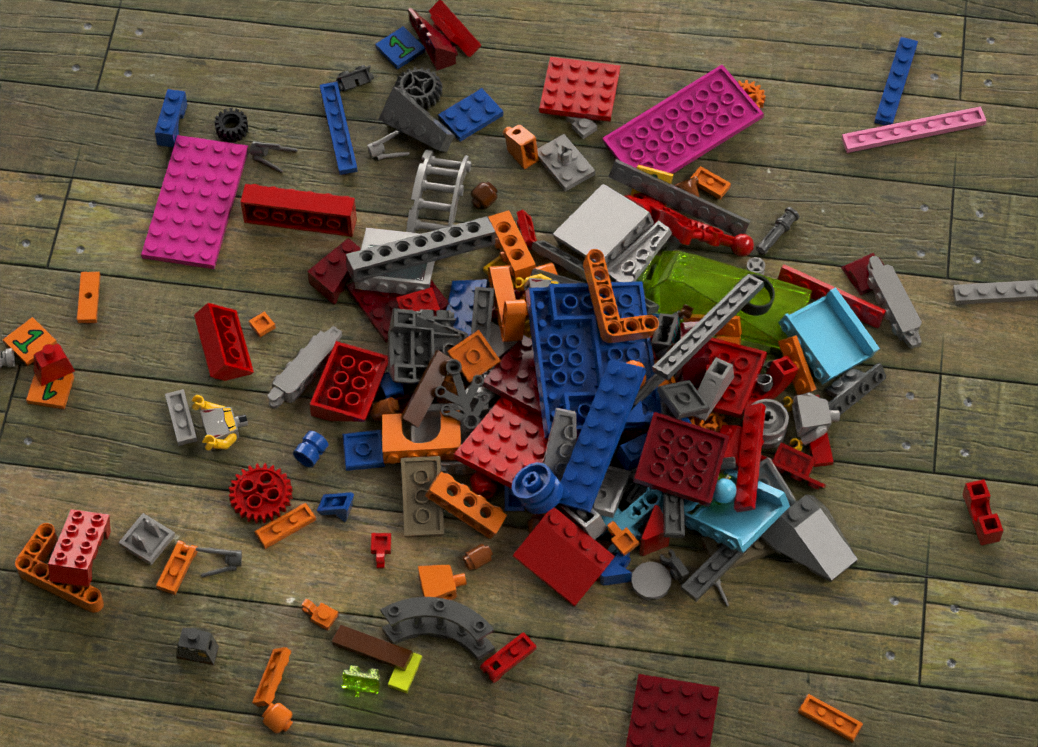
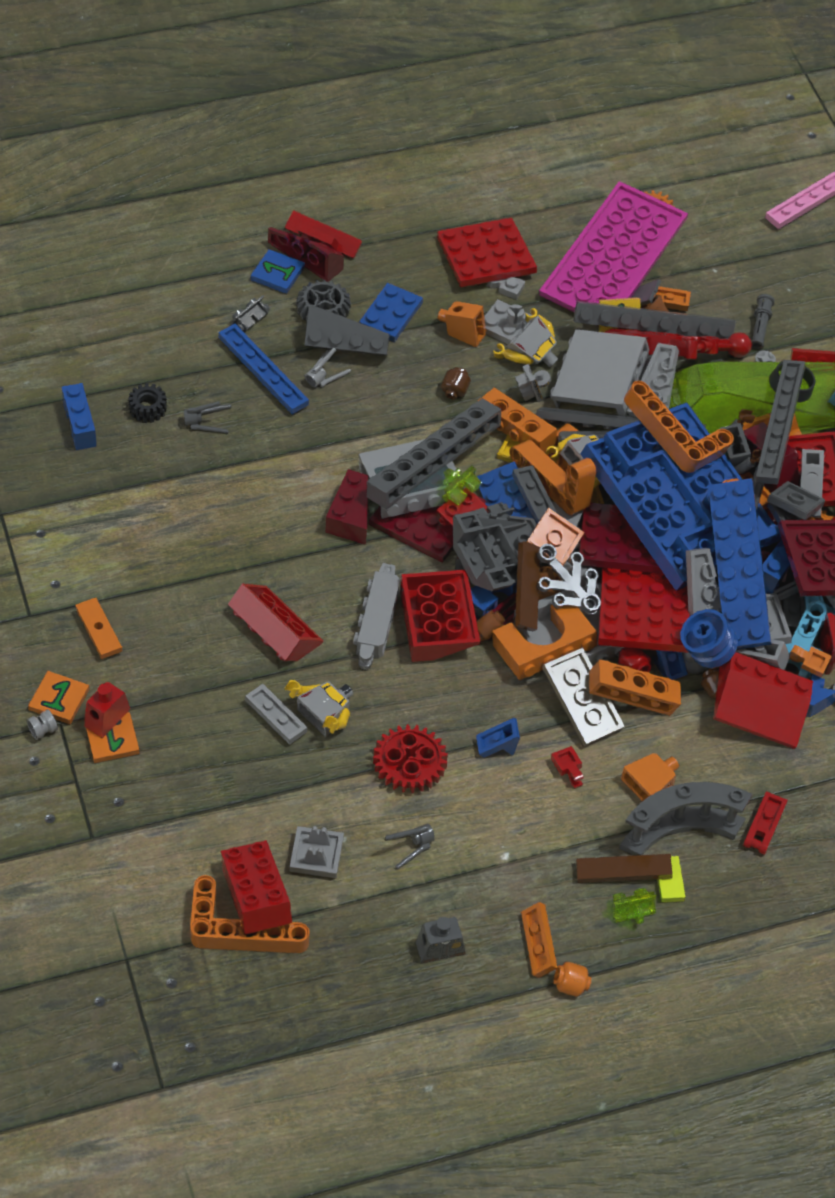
camera: 30 degrees left, 5 degrees down
dark pink plate [141,135,249,269] -> none
orange plate [156,540,198,595] -> none
red brick [241,184,357,237] -> none
orange plate [249,311,276,337] -> none
orange tile [255,502,316,549] -> none
blue wheel [293,431,329,468] -> none
orange plate [302,599,338,631] -> none
blue tile [342,430,385,471] -> none
light grey fence [406,150,471,233] -> none
dark orange brick [462,543,493,571] -> none
red plate [517,209,537,250] -> none
blue plate [874,37,918,126] -> none
none -> clear neon green hips [442,465,481,506]
none -> torso [493,308,558,367]
none -> light grey hips [515,364,551,402]
none -> dark grey piece [631,279,661,307]

